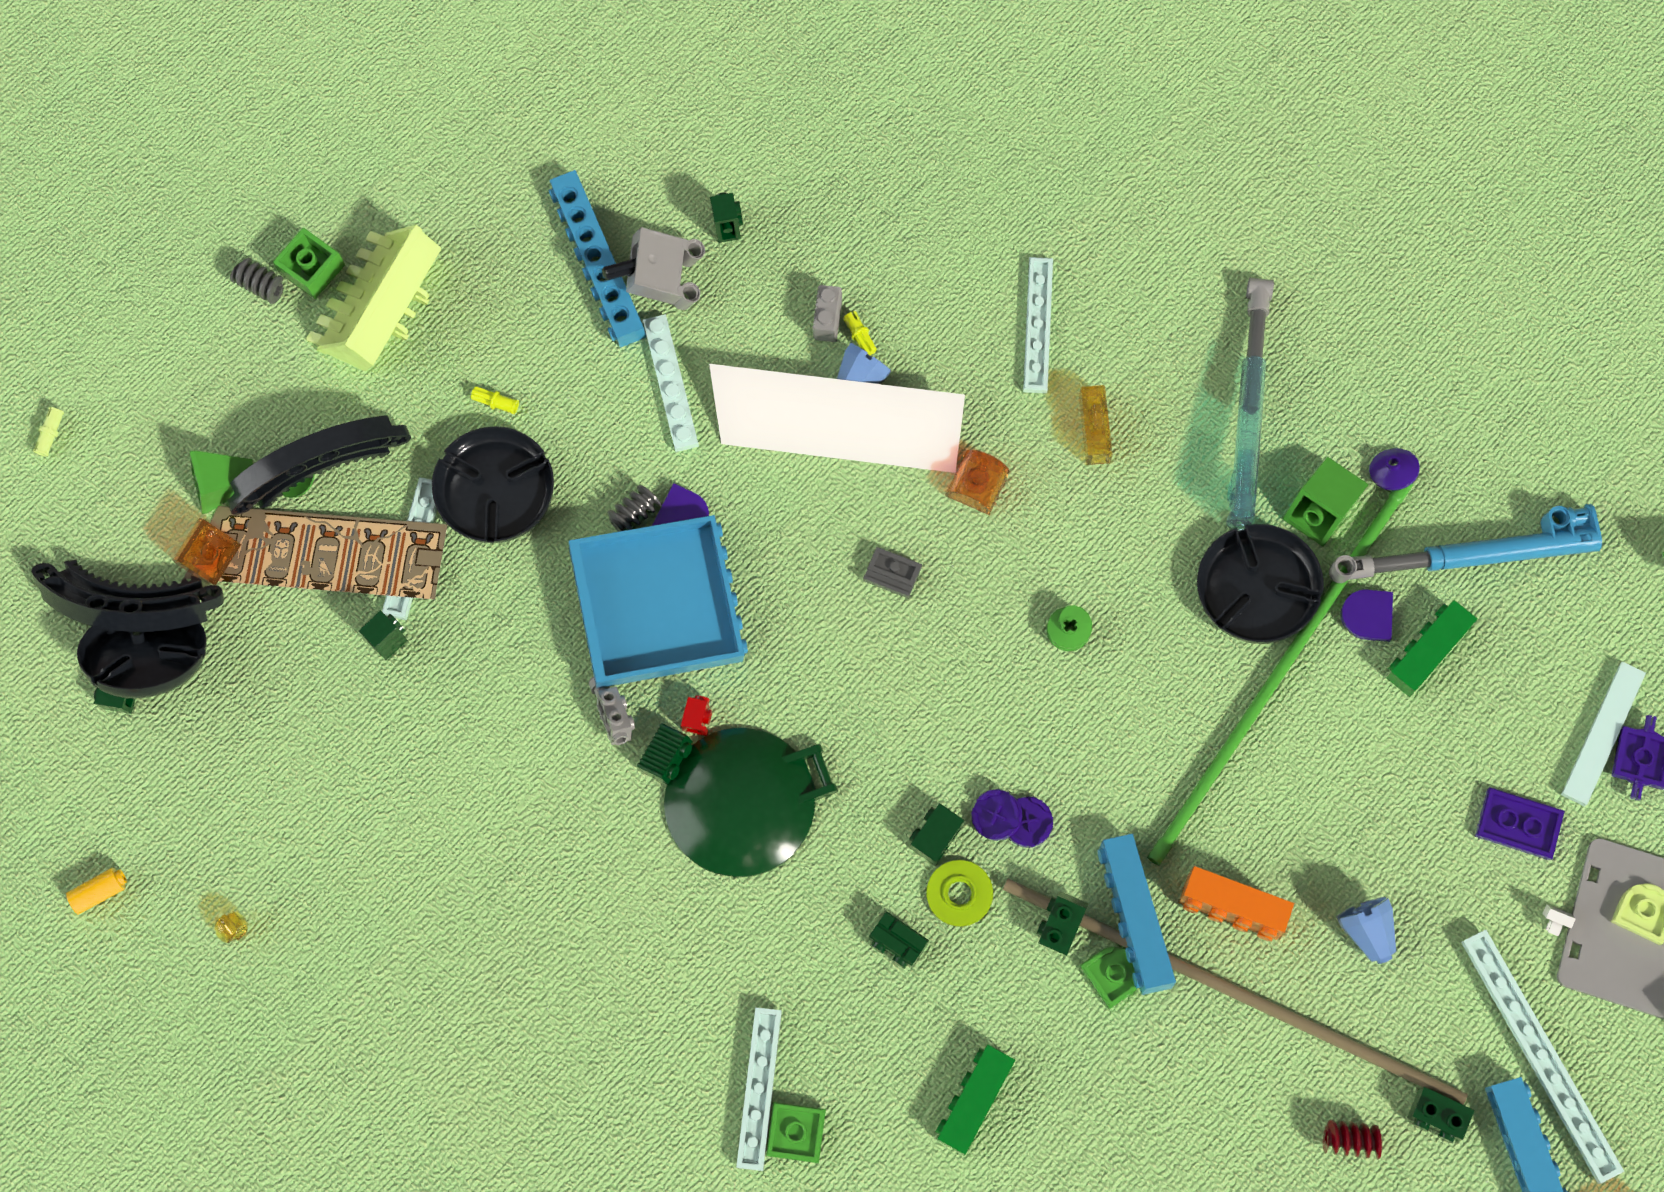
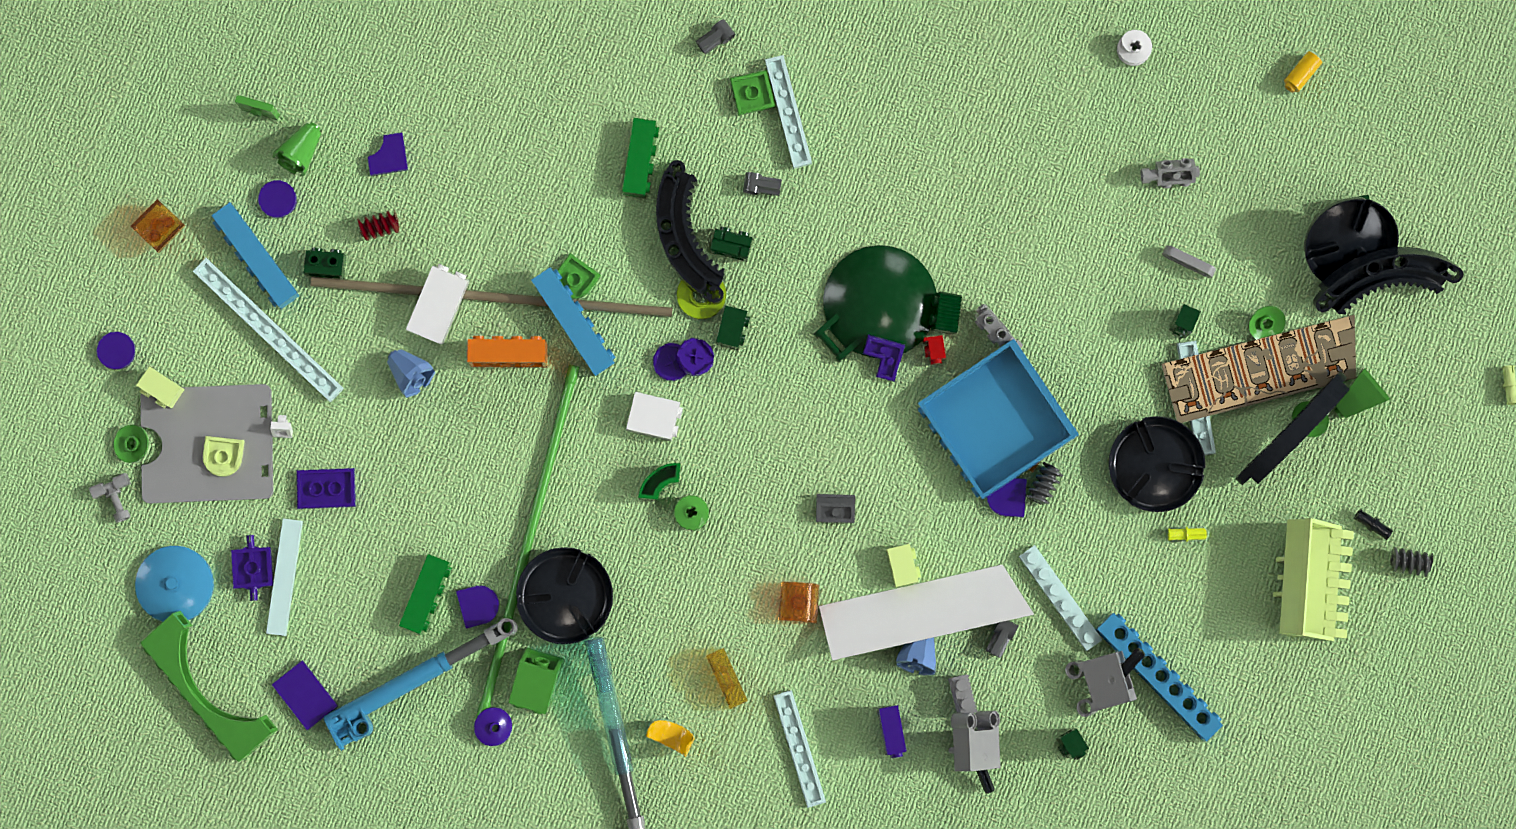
camera: 150 degrees right, 10 degrees up
clear orange brick [172,518,242,585] -> none
clear yellow piece [215,911,248,943] -> none
bright green brick [273,228,345,299] -> none
neon yellow axle [843,311,877,356] -> none
dark green brick [1036,891,1089,956] -> none
none -> dark purple tile [272,660,338,730]
none -> white brick [406,264,470,344]
none -> white brick [626,392,683,441]
none -> green brick [638,463,681,501]
none -> yellow piece [646,720,695,757]
none -> black gear [656,160,725,305]
none -> dark grey piece [743,172,782,196]
none -> dark purple tile [863,335,905,382]
none -> dark purple brick [877,705,907,758]
none -> yellowish green brick [886,544,921,588]
none -> light grey piece [949,711,1000,794]
none -> dark grey piece [985,620,1019,658]
none -> white piece [1117,30,1152,66]
none -> light grey brick [1141,158,1200,188]
none -> light grey beam [1162,245,1216,278]
none -> bright green dish [1249,306,1286,340]
none -> black pin [1354,509,1393,540]

